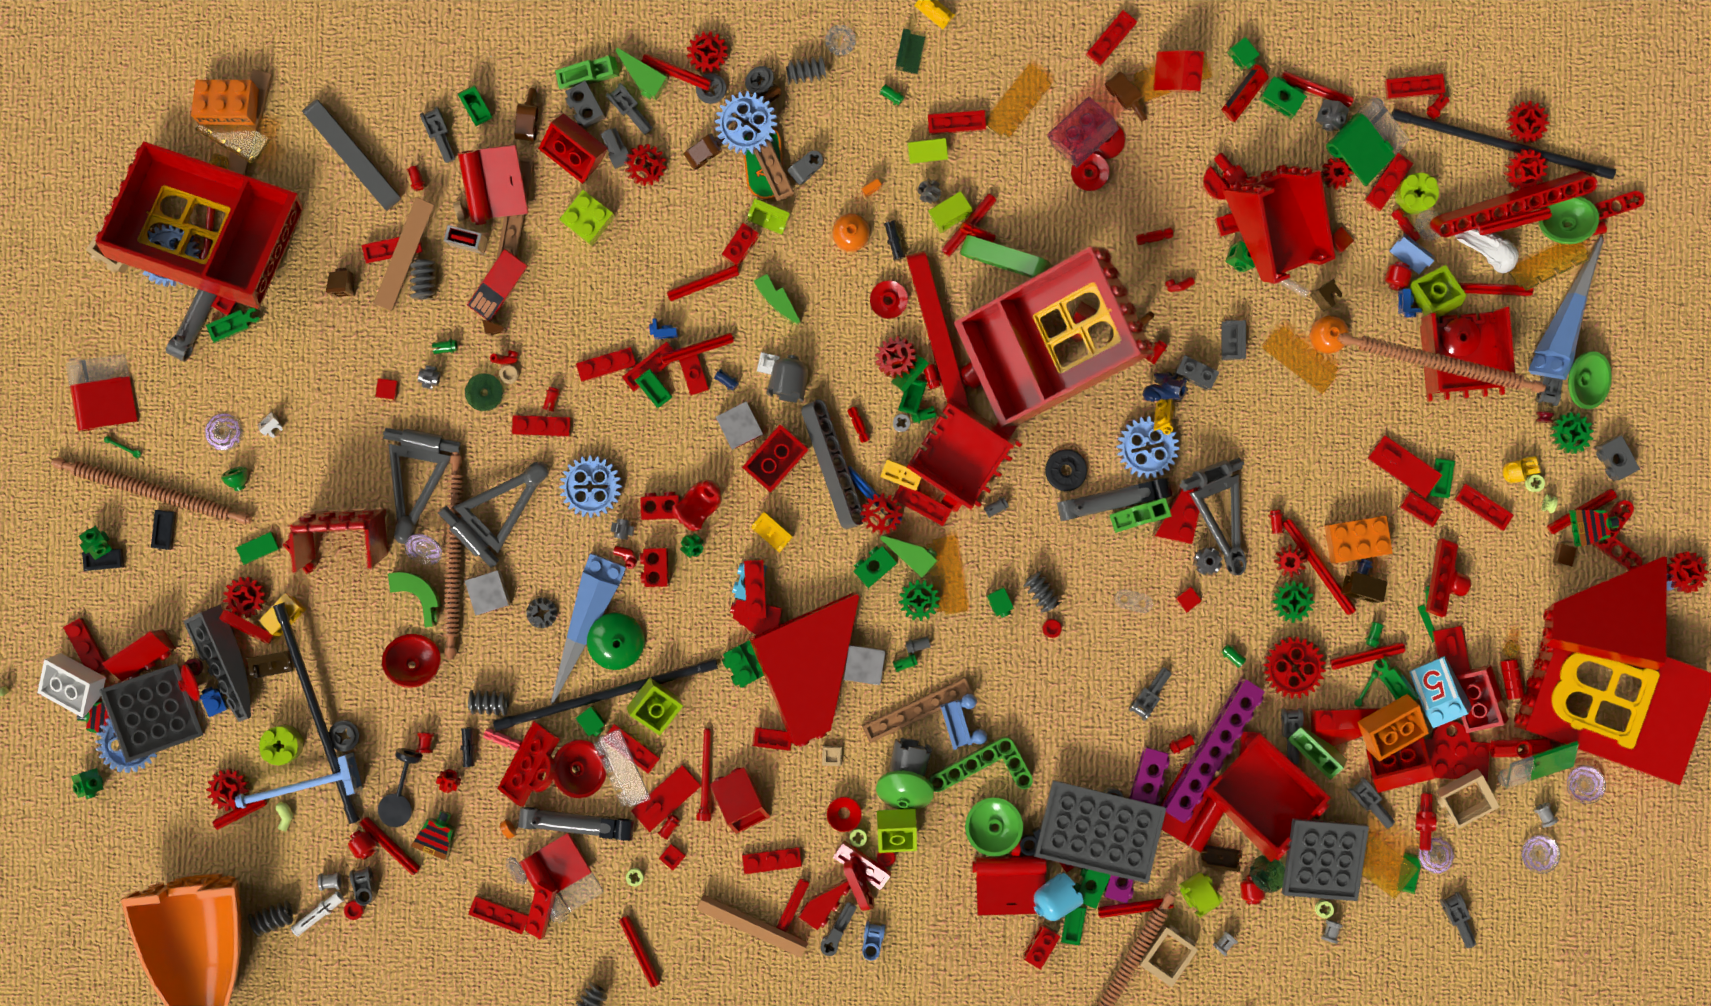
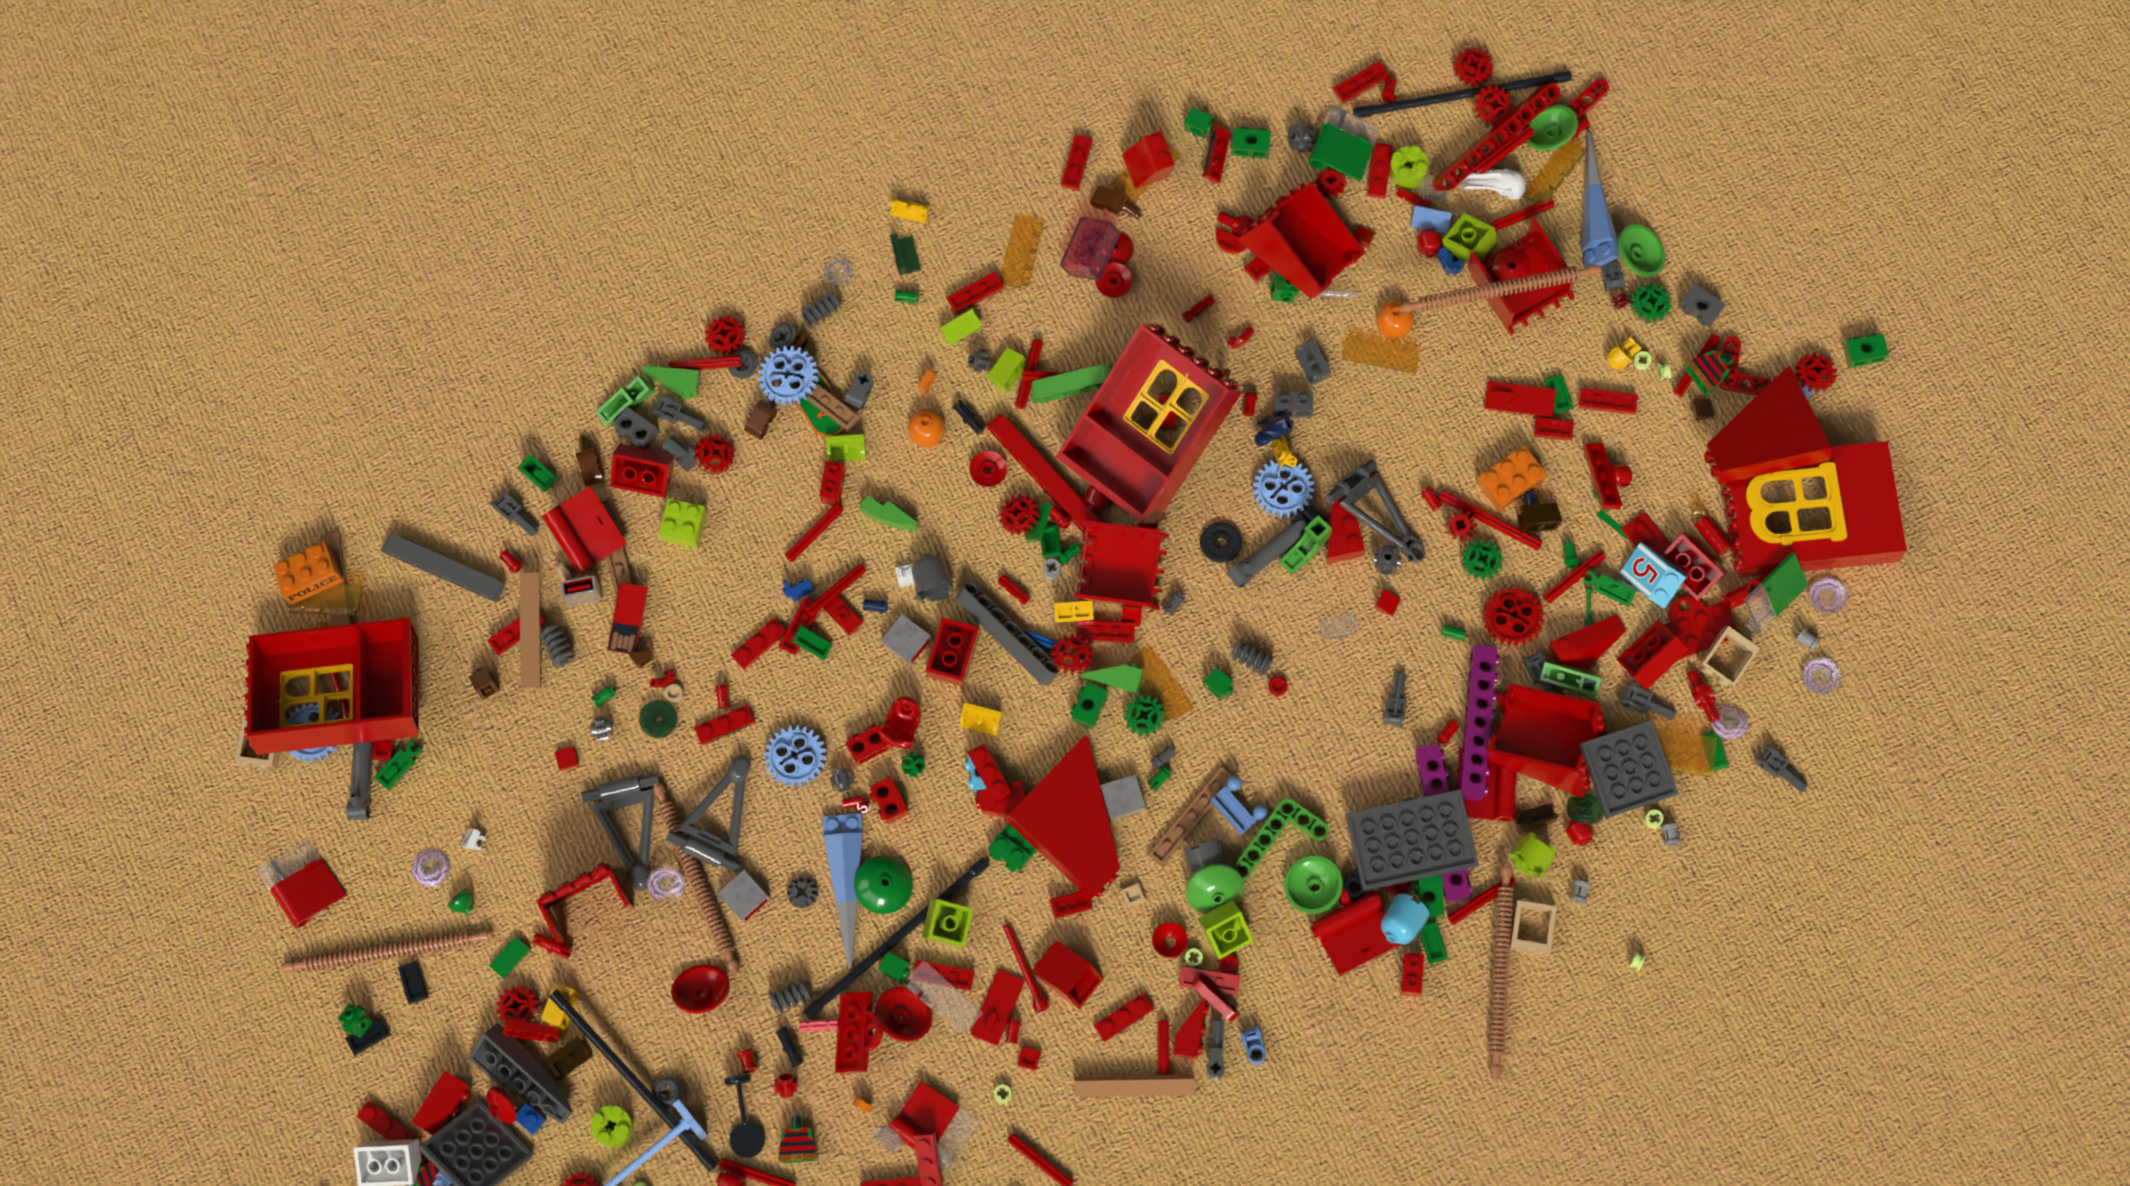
camera: 20 degrees left, 15 degrees down
green hinge [104,436,142,458] -> none
bright green arch [388,572,442,627] -> none
dark grey piece [518,807,635,841] -> none
red axle [1281,71,1354,107] -> none
dark brown hinge [1310,279,1342,312] -> none
orange brick [1358,694,1429,761] -> none

